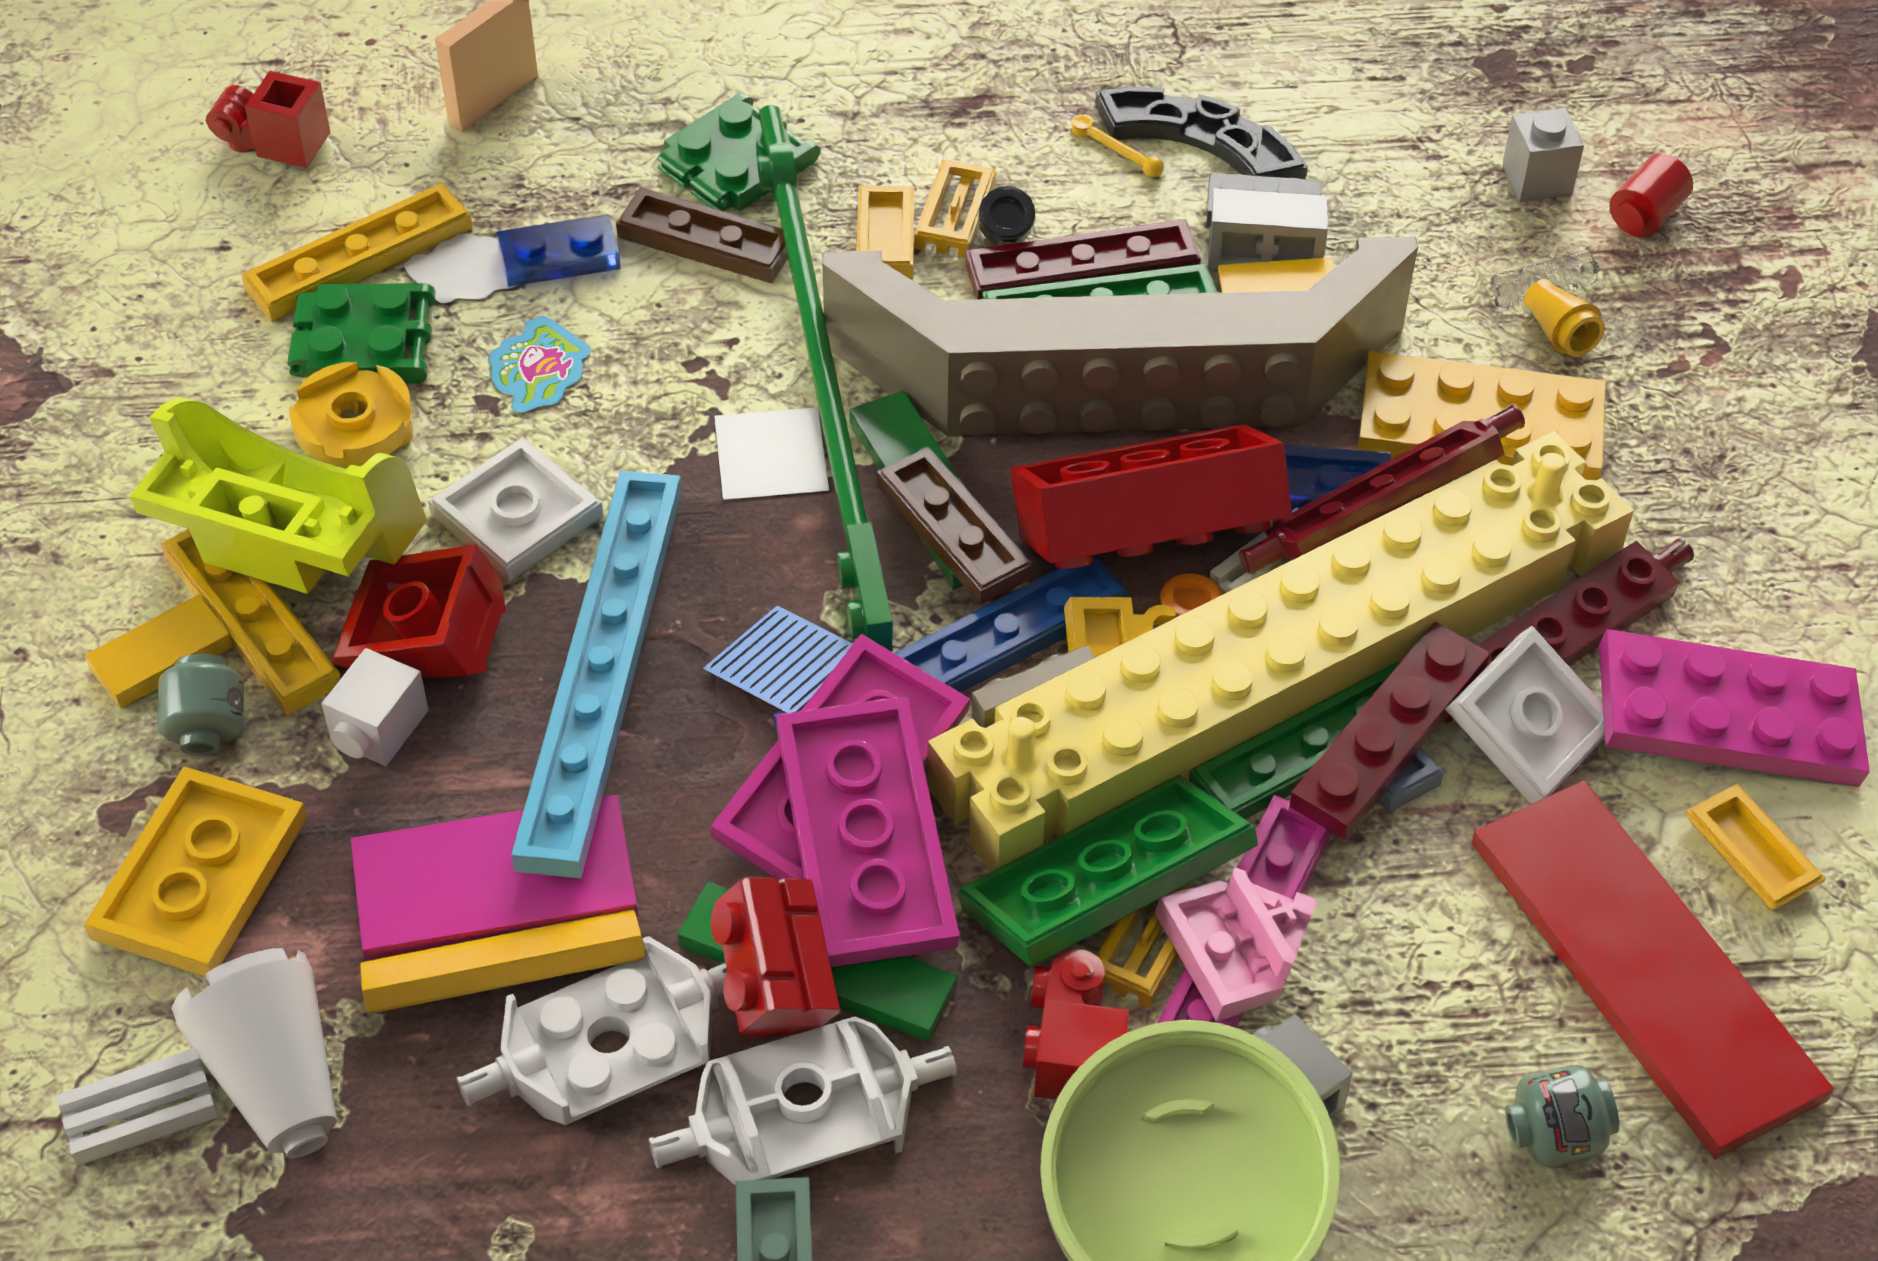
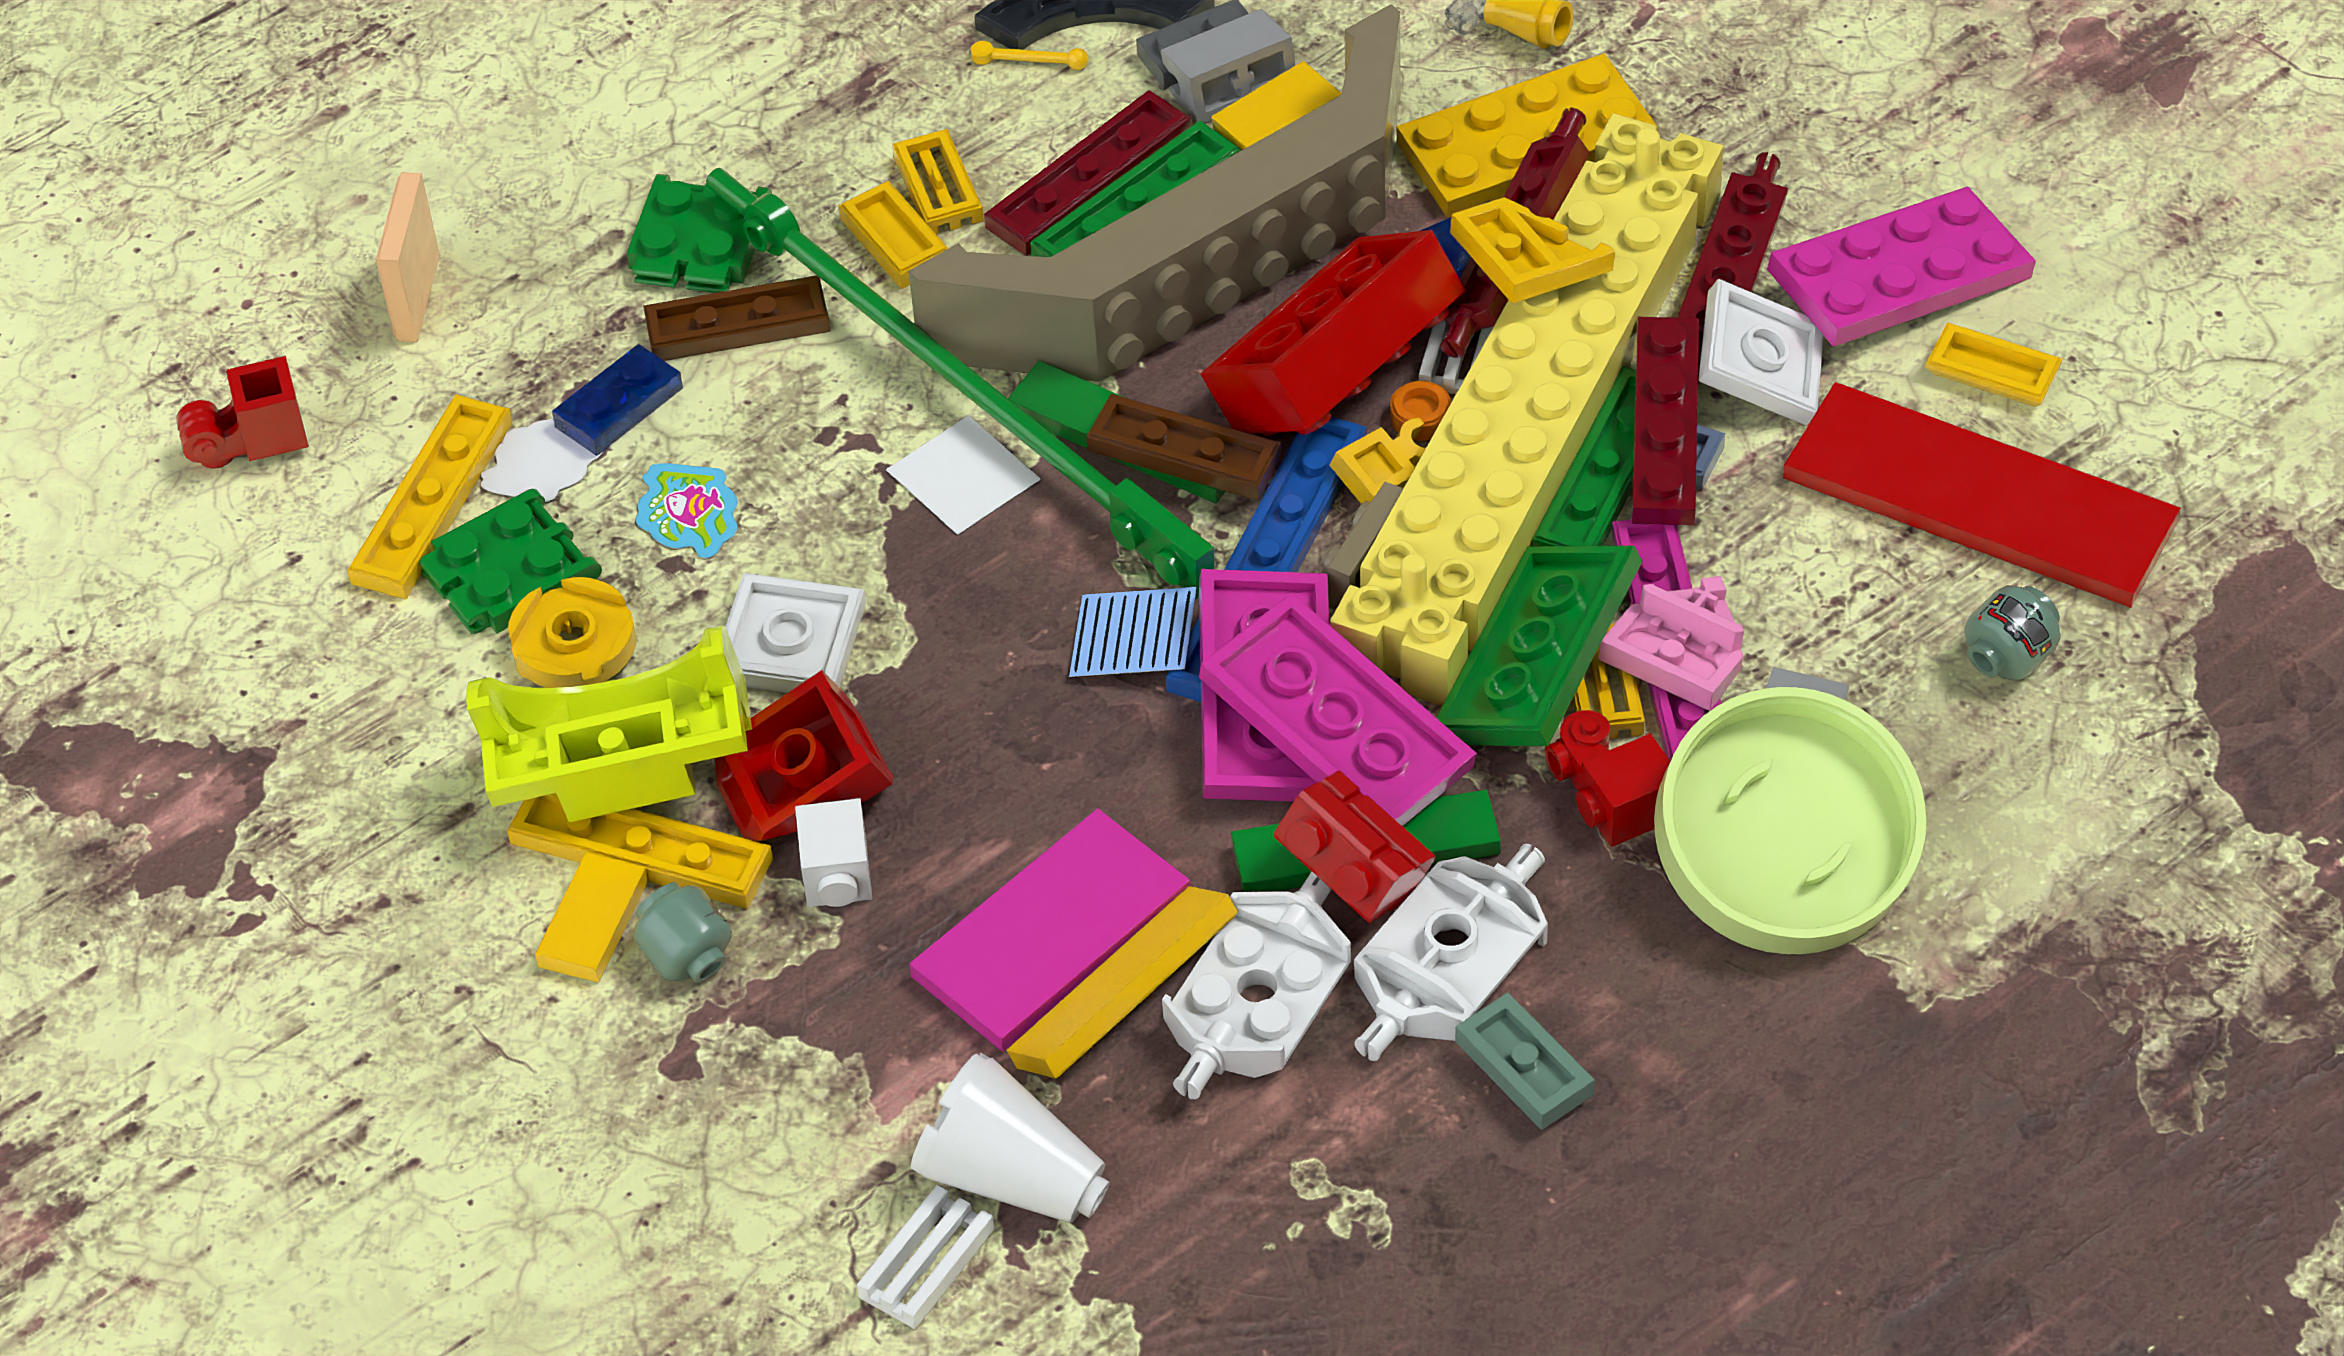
camera: 30 degrees left, 0 degrees up
yellow plate [84,766,308,977] -> none
medium azure plate [511,470,682,878] -> none
black tile [978,186,1036,245] -> none
none -> yellow wing [1450,197,1615,304]

